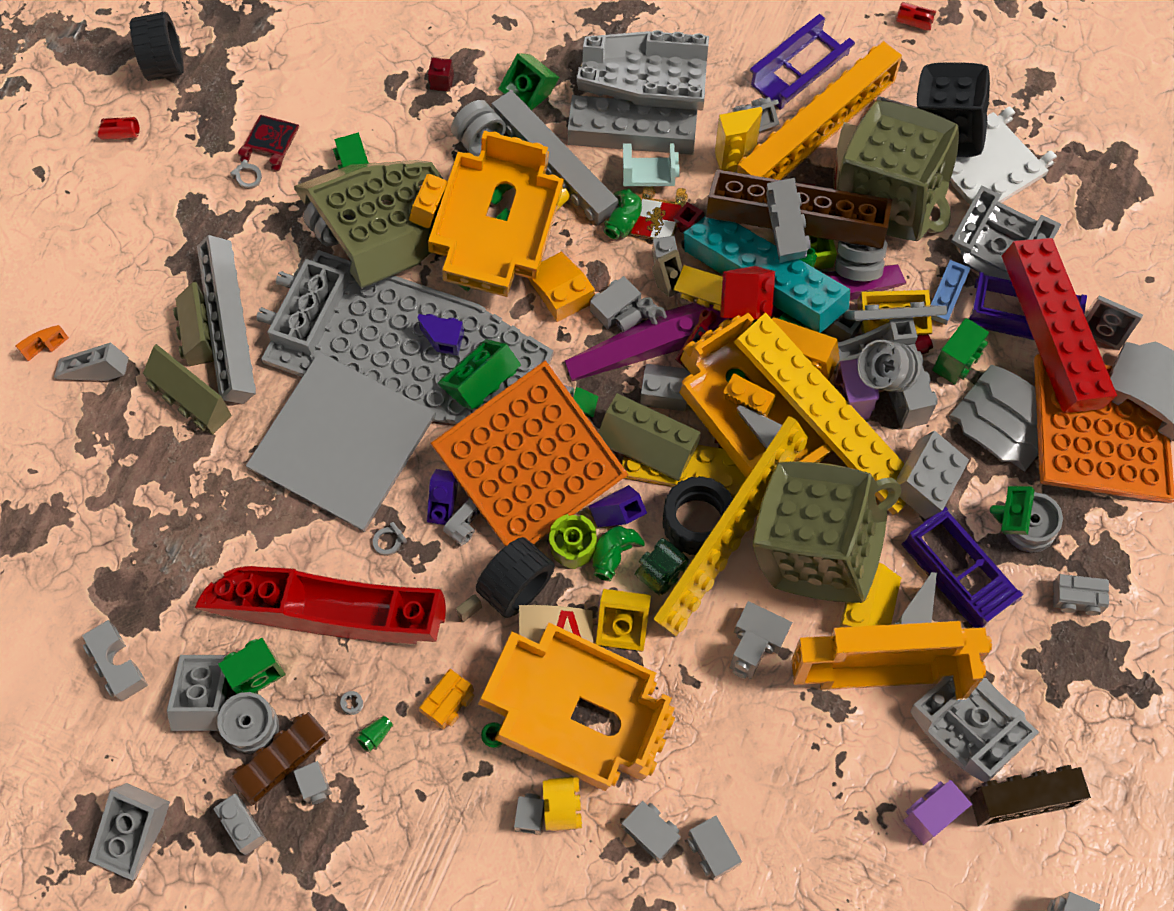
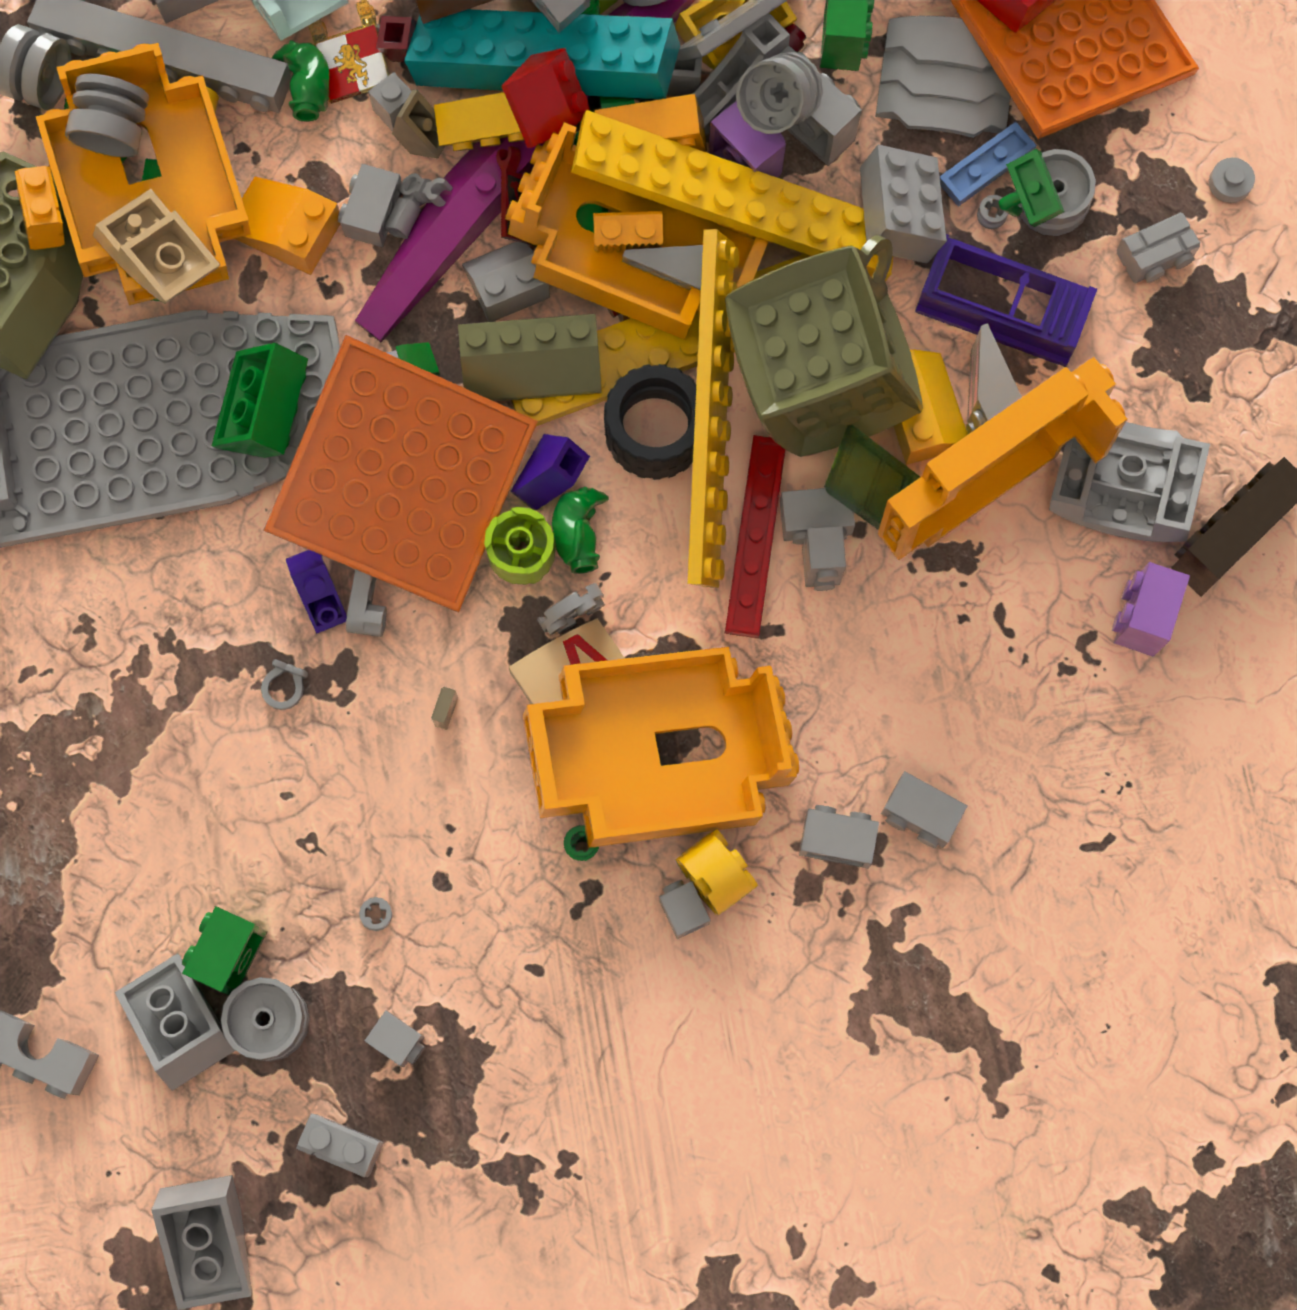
camera: 35 degrees left, 10 degrees up
red slope [195,566,446,644] -> none
reddish brown brick [230,712,331,805] -> none
light grey tile [246,352,436,532] -> none
green cone [356,715,393,753] -> none
dark purple slope [418,314,464,356] -> none
light orange brick [419,669,475,729] -> none
black tyre [476,537,554,618] -> none
yellow slope [596,589,651,651] -> none
clear green brick [635,538,690,596] -> none
none -> light grey wheel [65,74,149,157]
none -> tan slope [93,189,220,304]
none -> light grey plate [537,583,605,635]
none -> red tile [724,435,786,639]
none -> piece [824,425,920,530]
none -> medium blue plate [940,122,1037,207]
none -> light grey bush [977,195,1008,229]
none -> light grey wheel [1209,157,1255,203]

